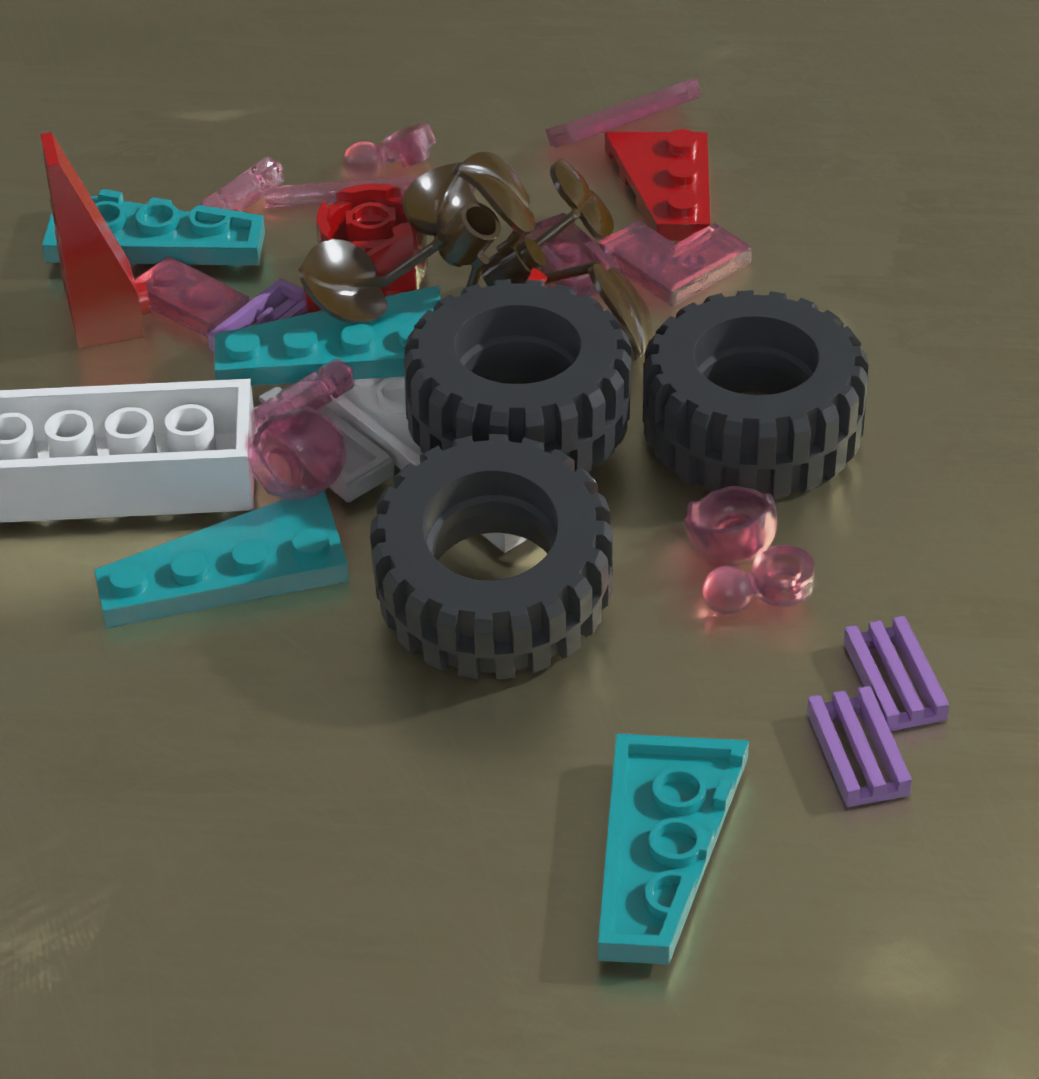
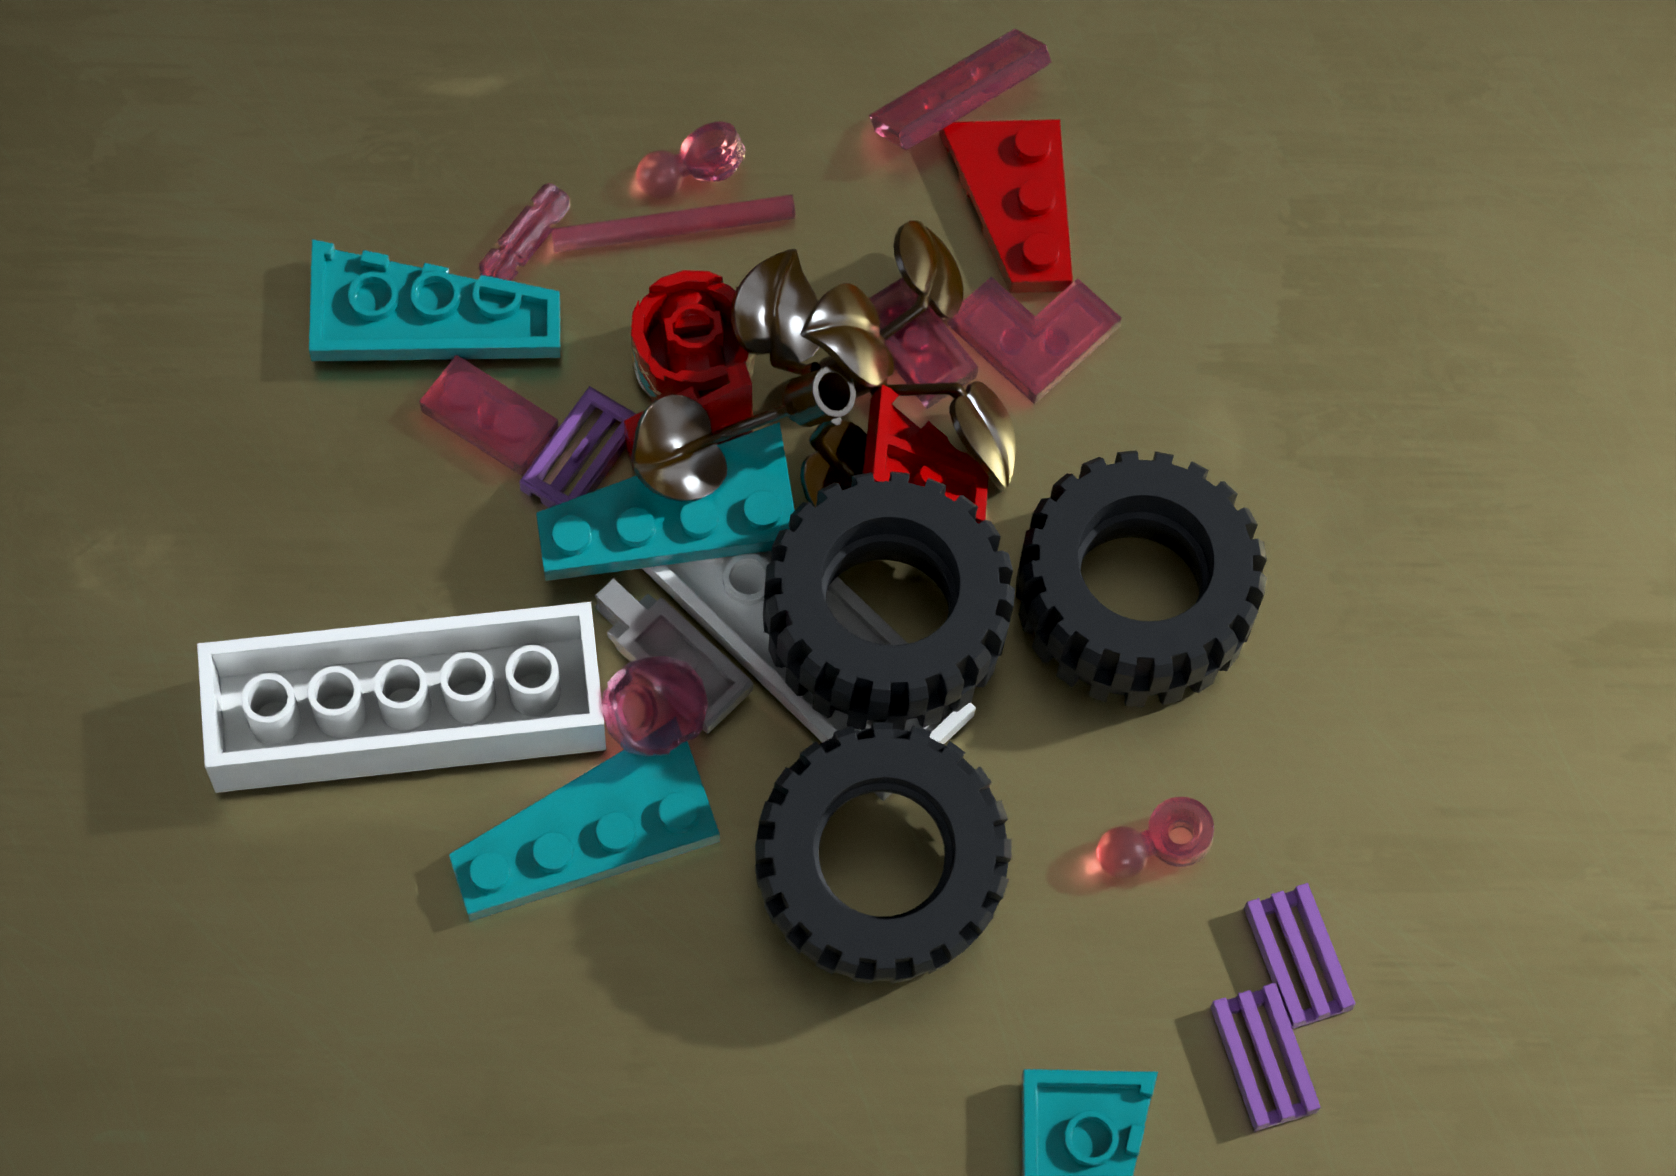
camera: 10 degrees left, 25 degrees up
red wedge [40,132,151,349] -> none
clear pink axle [253,359,354,437] -> none
clear pink hair [683,486,777,566] -> none

